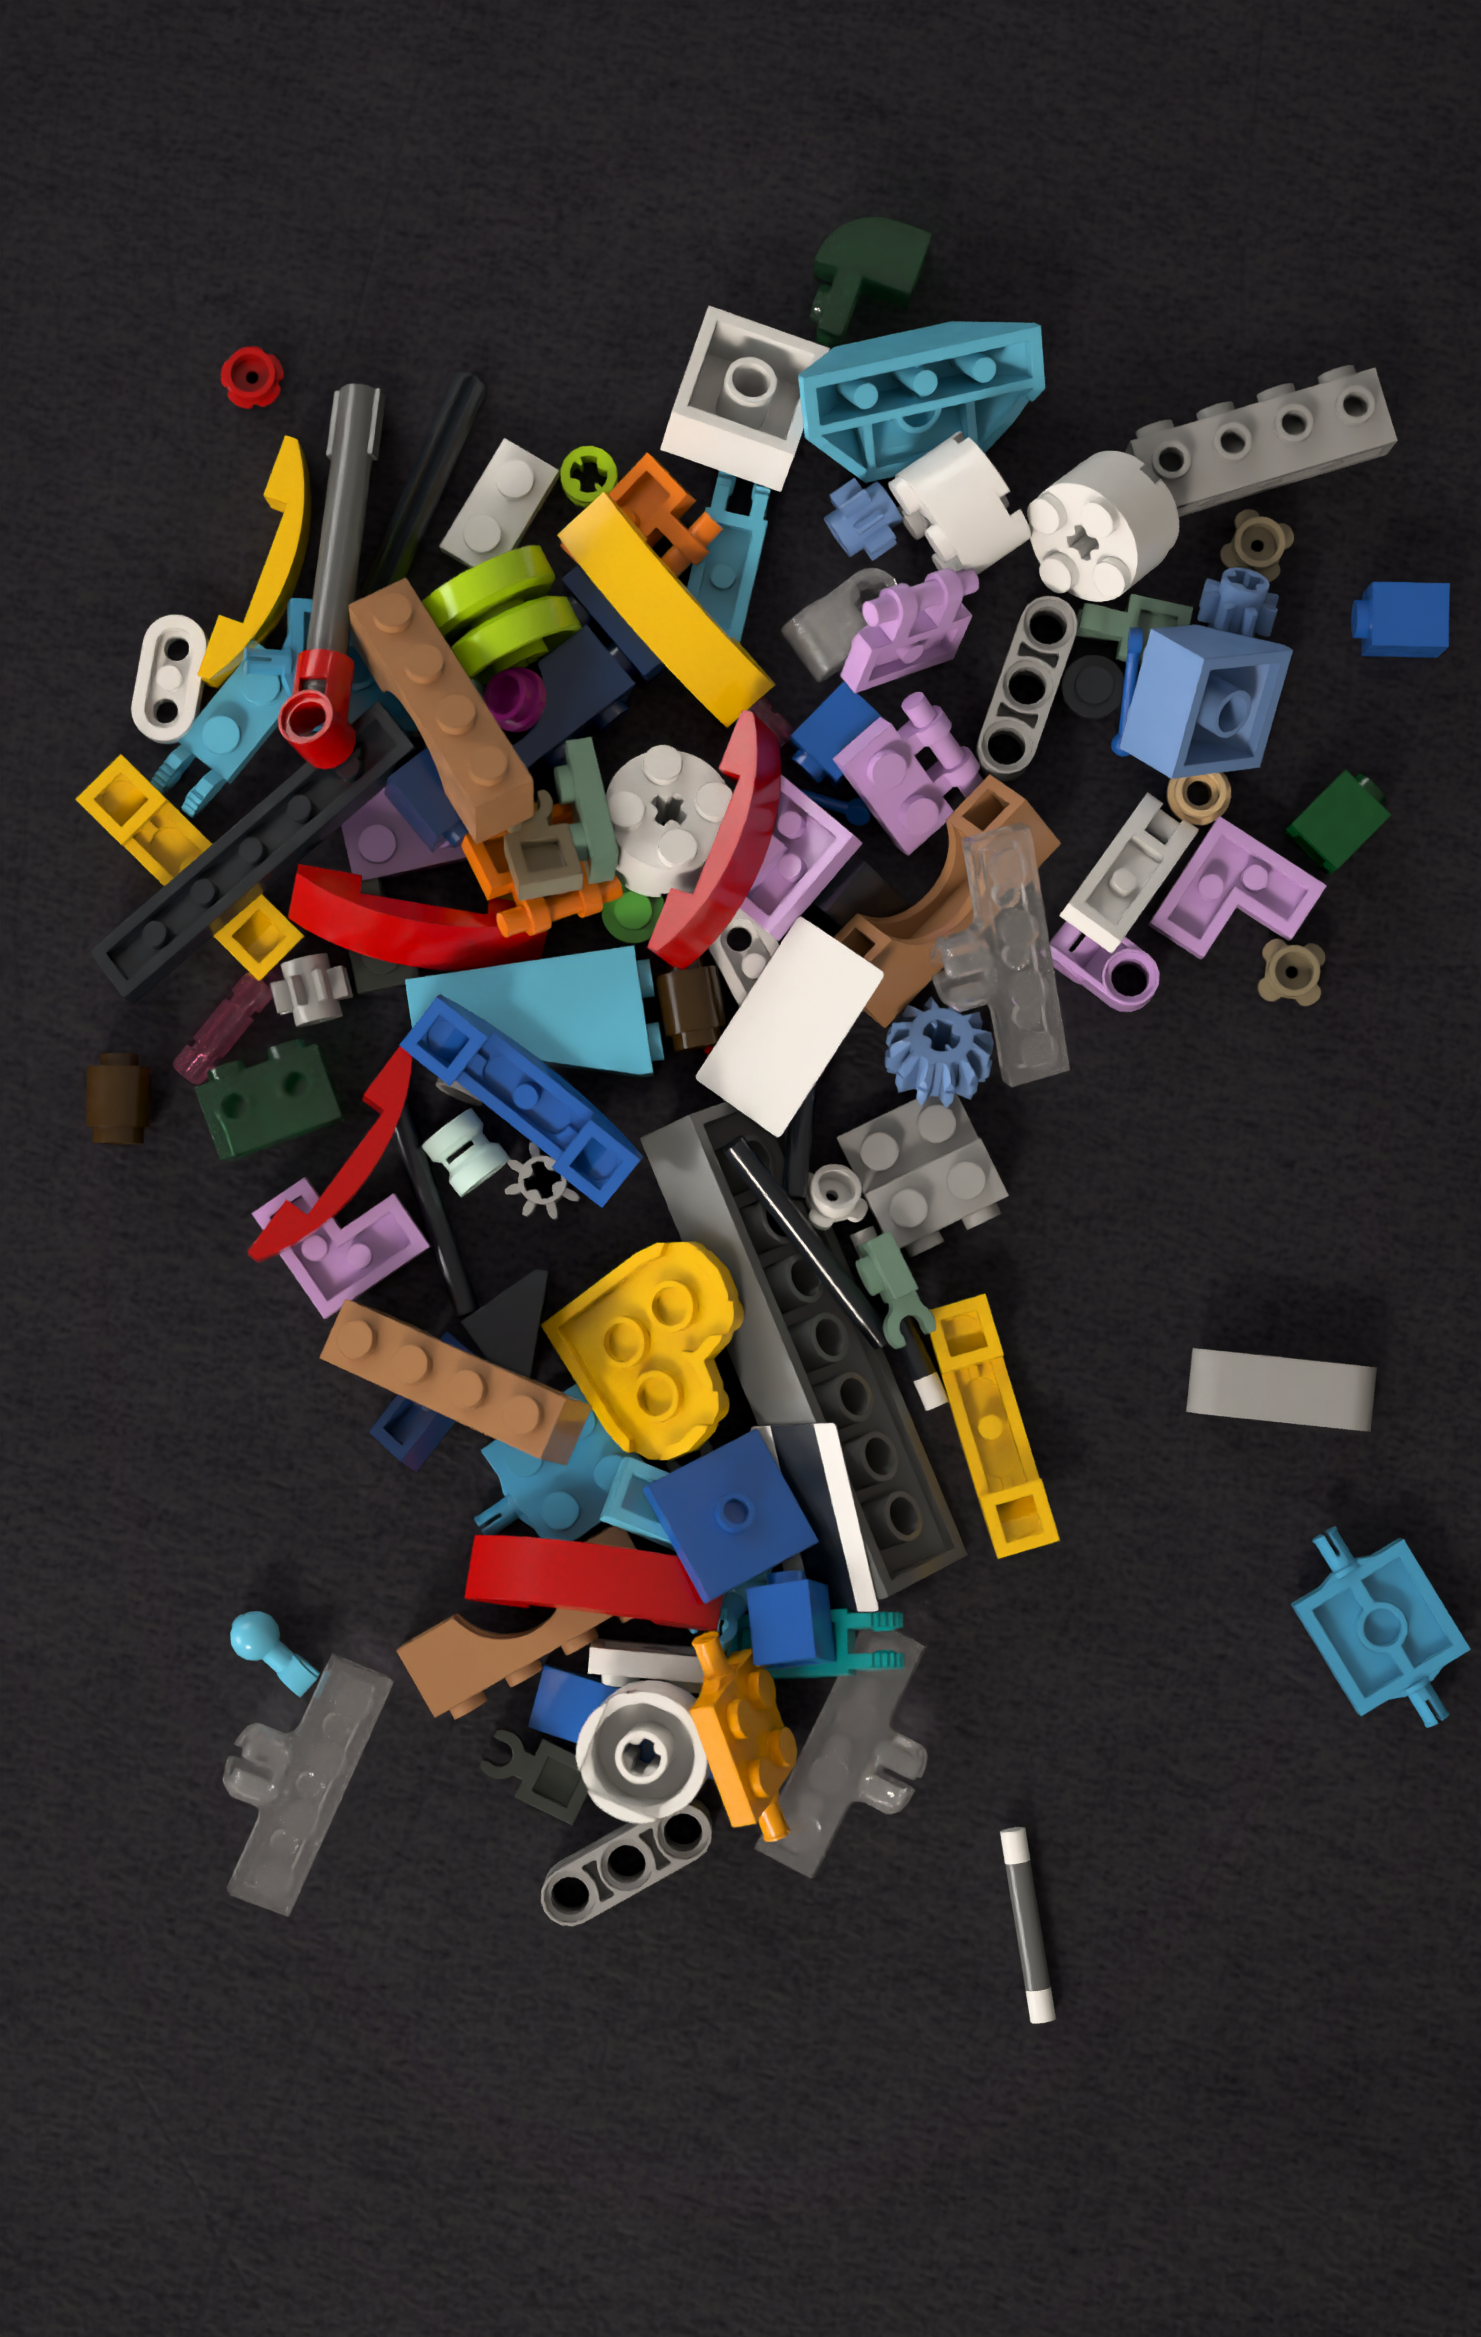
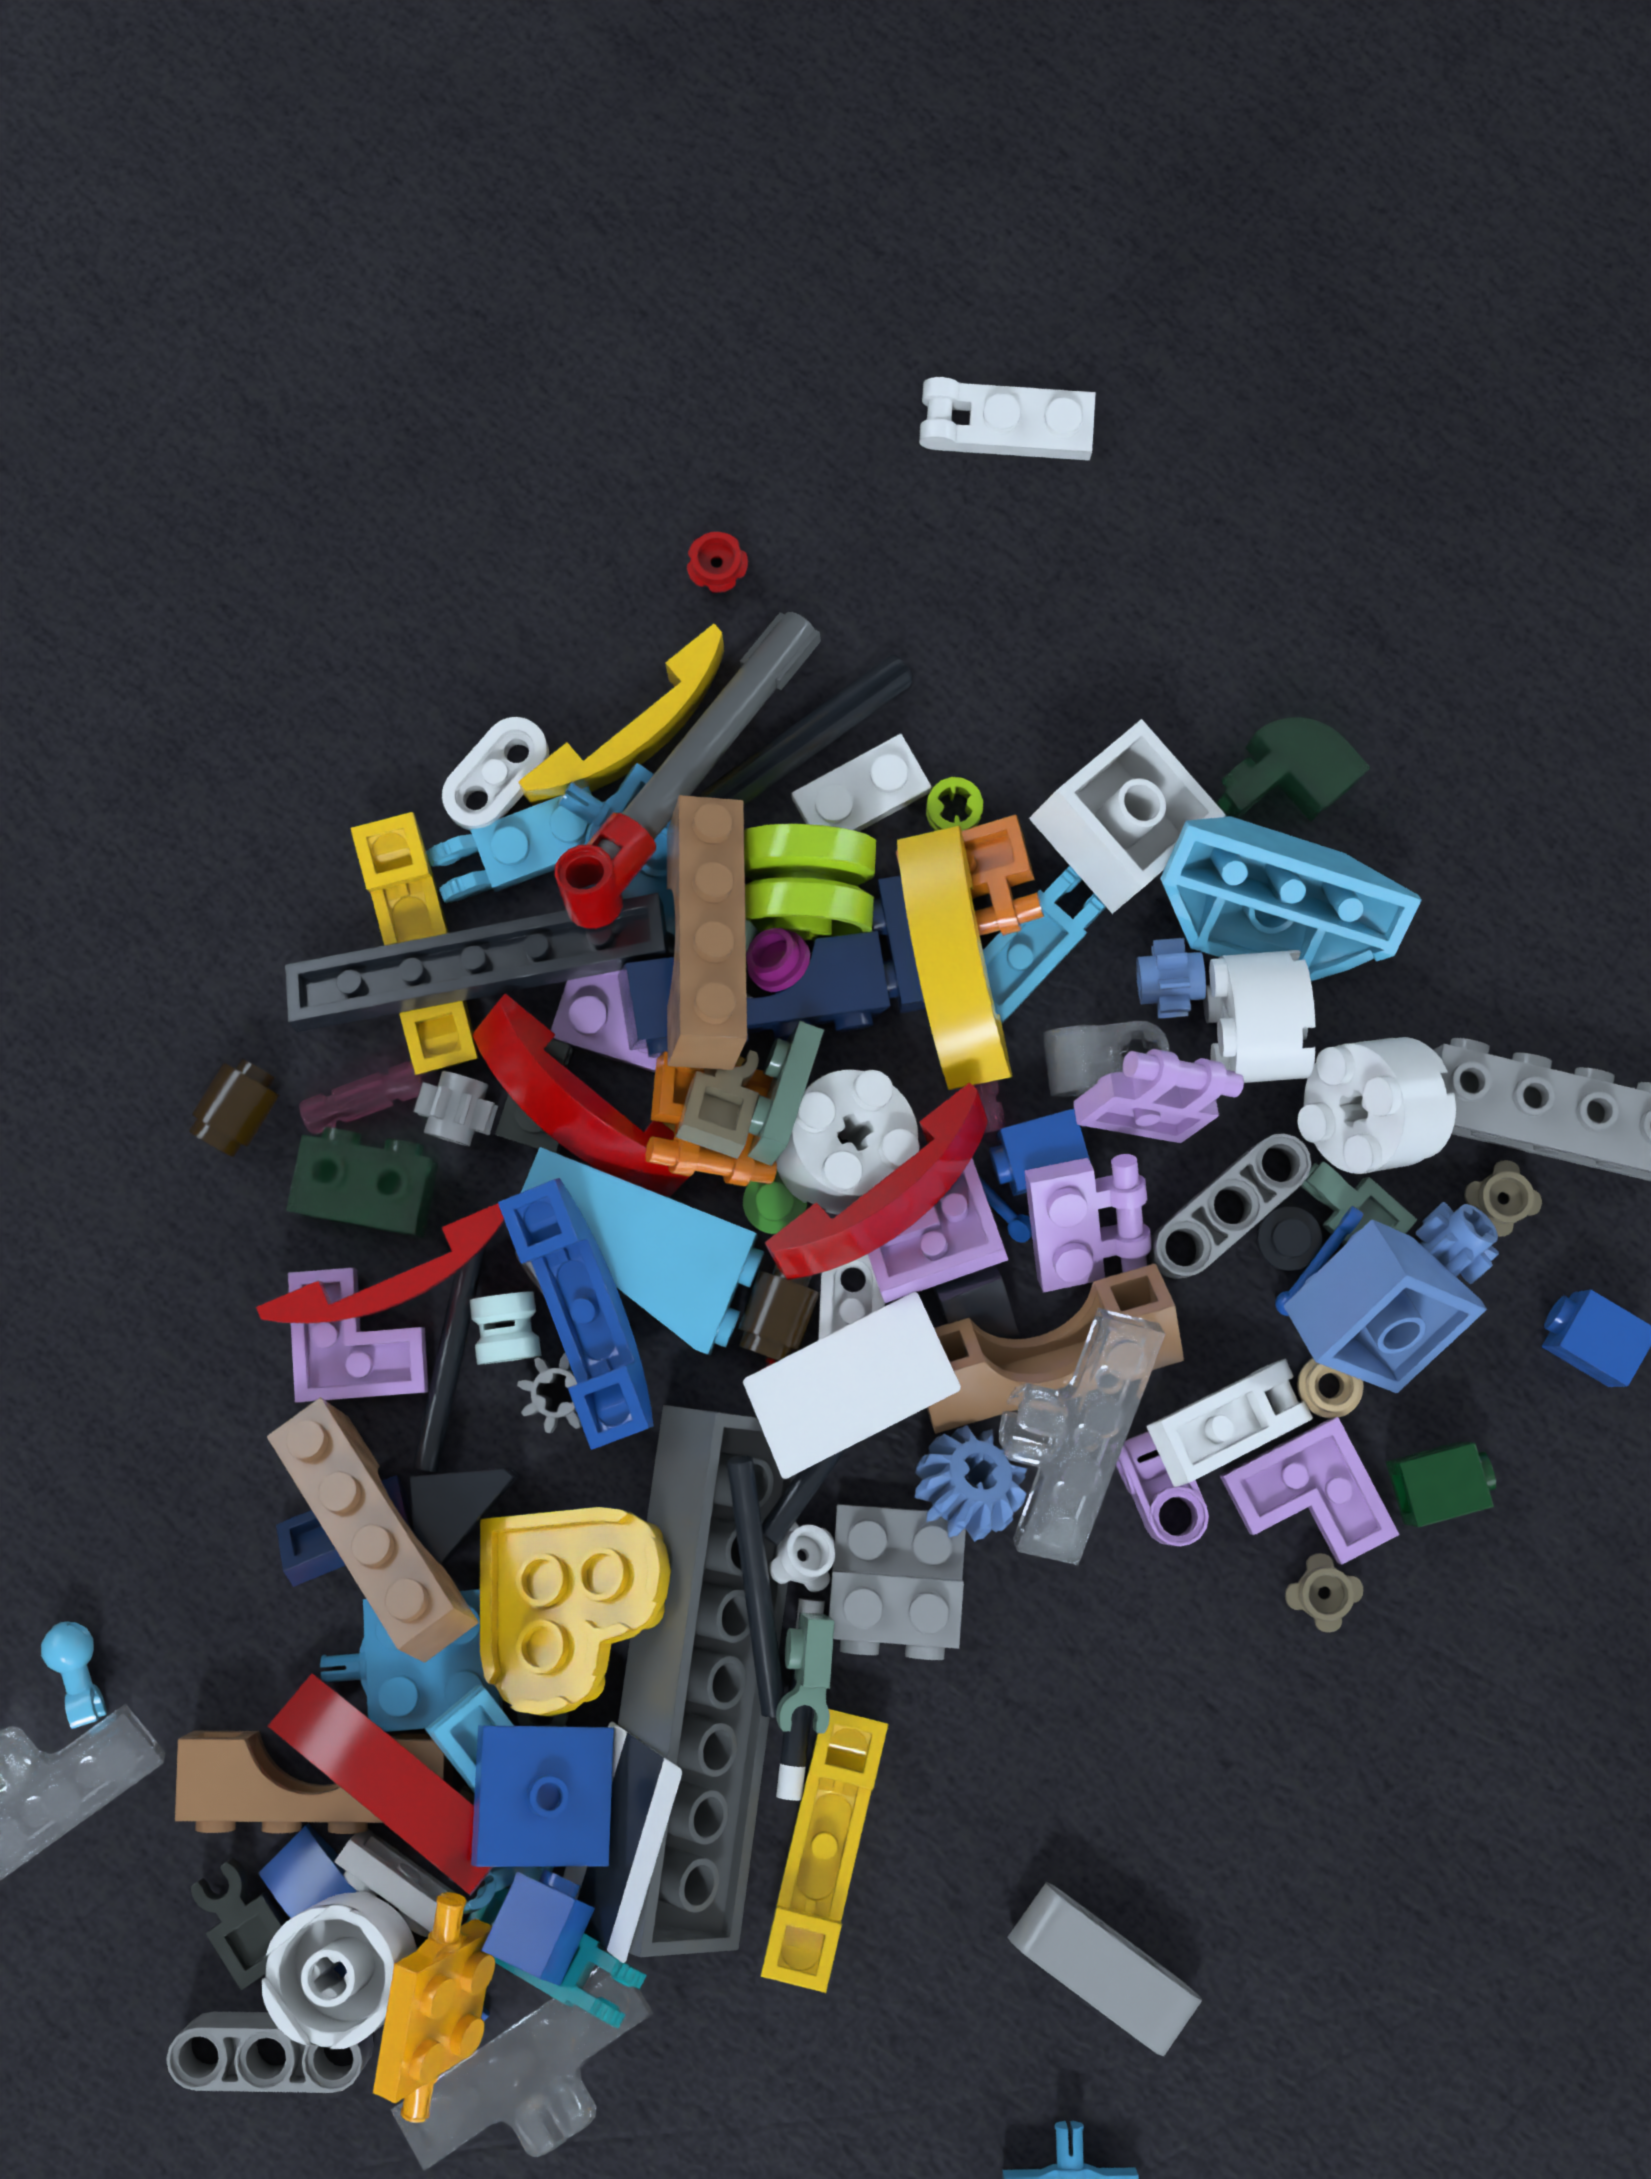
camera: 30 degrees right, 5 degrees down
none -> white plate [919,377,1096,460]

